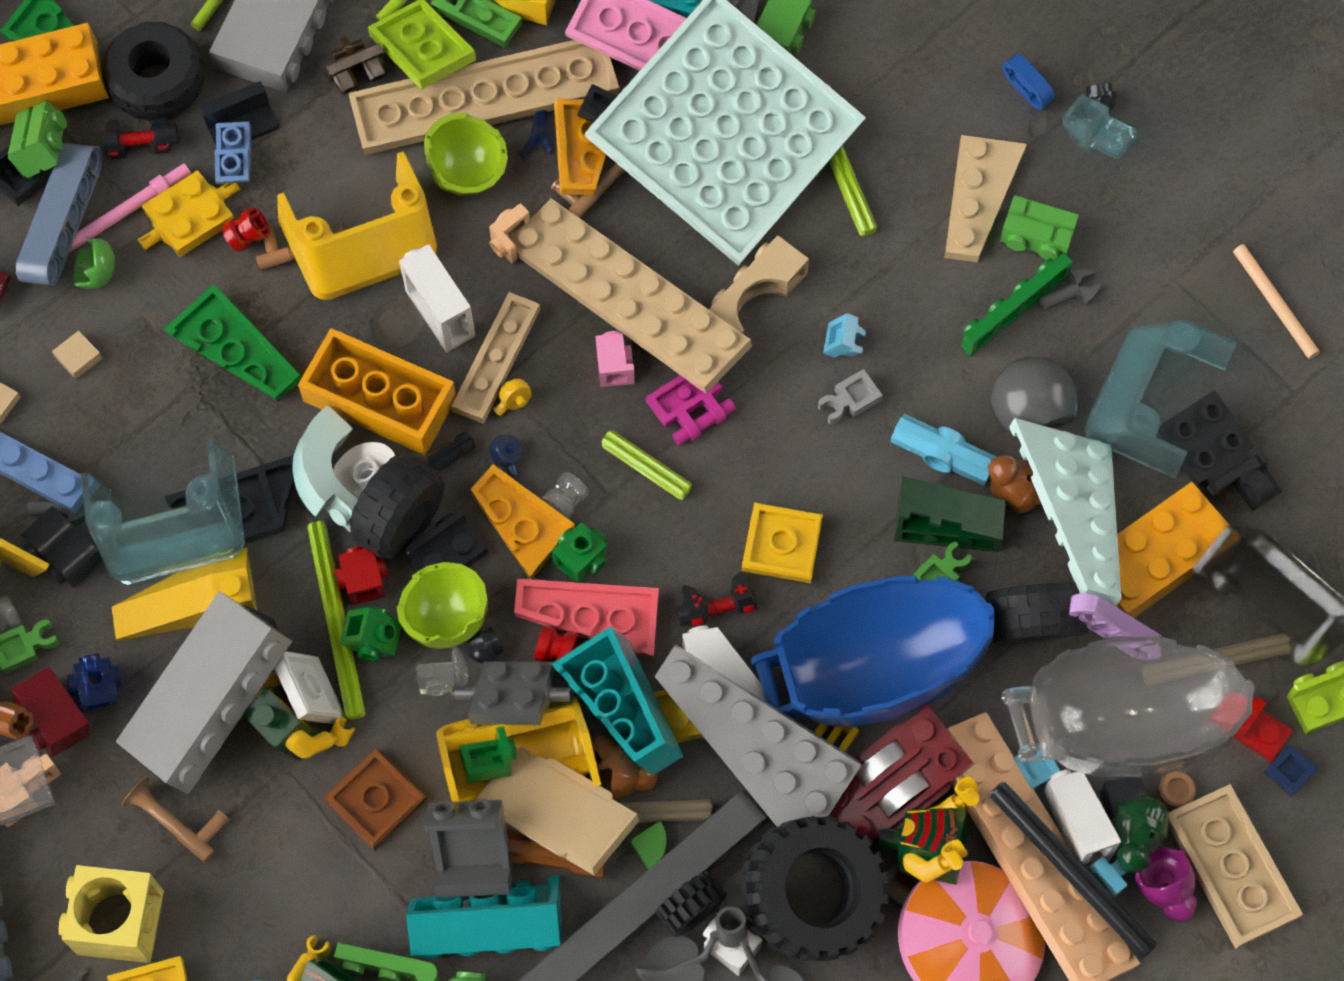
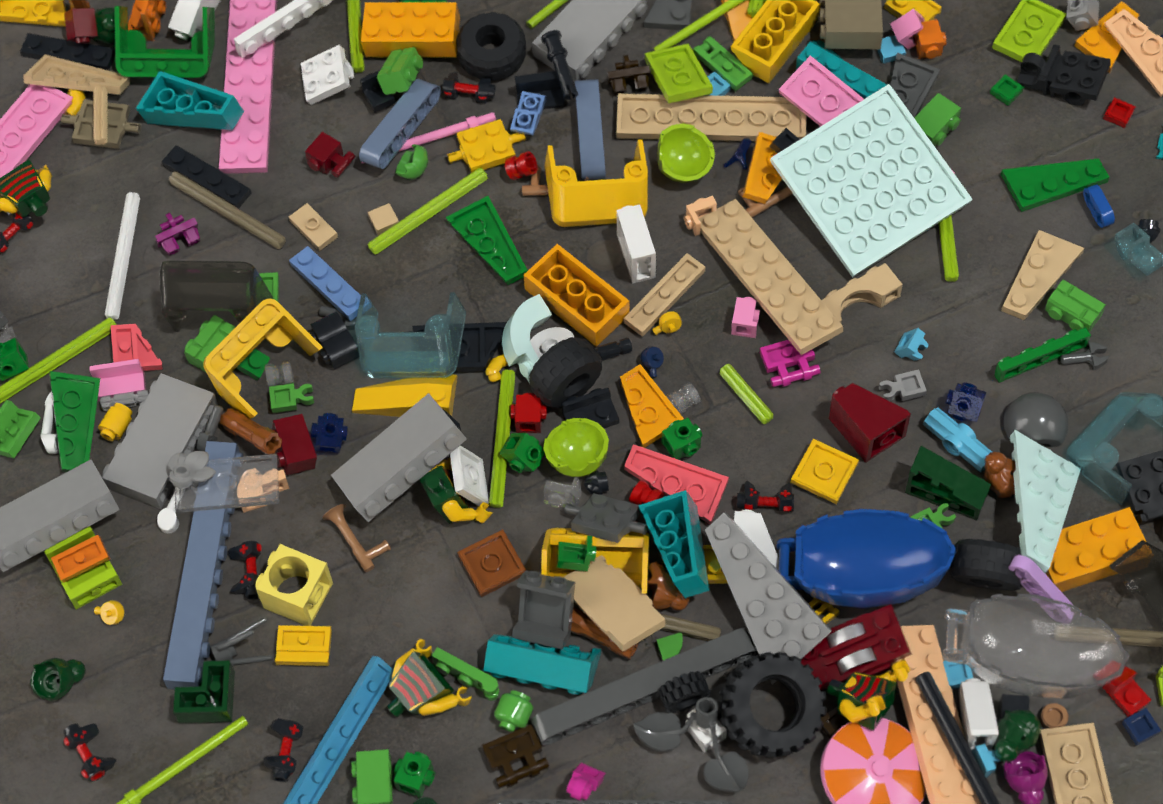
camera: 20 degrees right, 5 degrees down
none -> black piece [228,541,262,600]
none -> lime axle [368,168,487,255]
none -> yellow arm [485,354,508,382]
none -> black pin [541,30,578,100]
none -> sand blue beam [575,79,606,181]
none -> medium azure tile [707,71,731,96]
none -> dark red slope [829,383,911,463]
none -> clear blue brick [945,383,987,422]
none -> green wing [1001,159,1110,212]

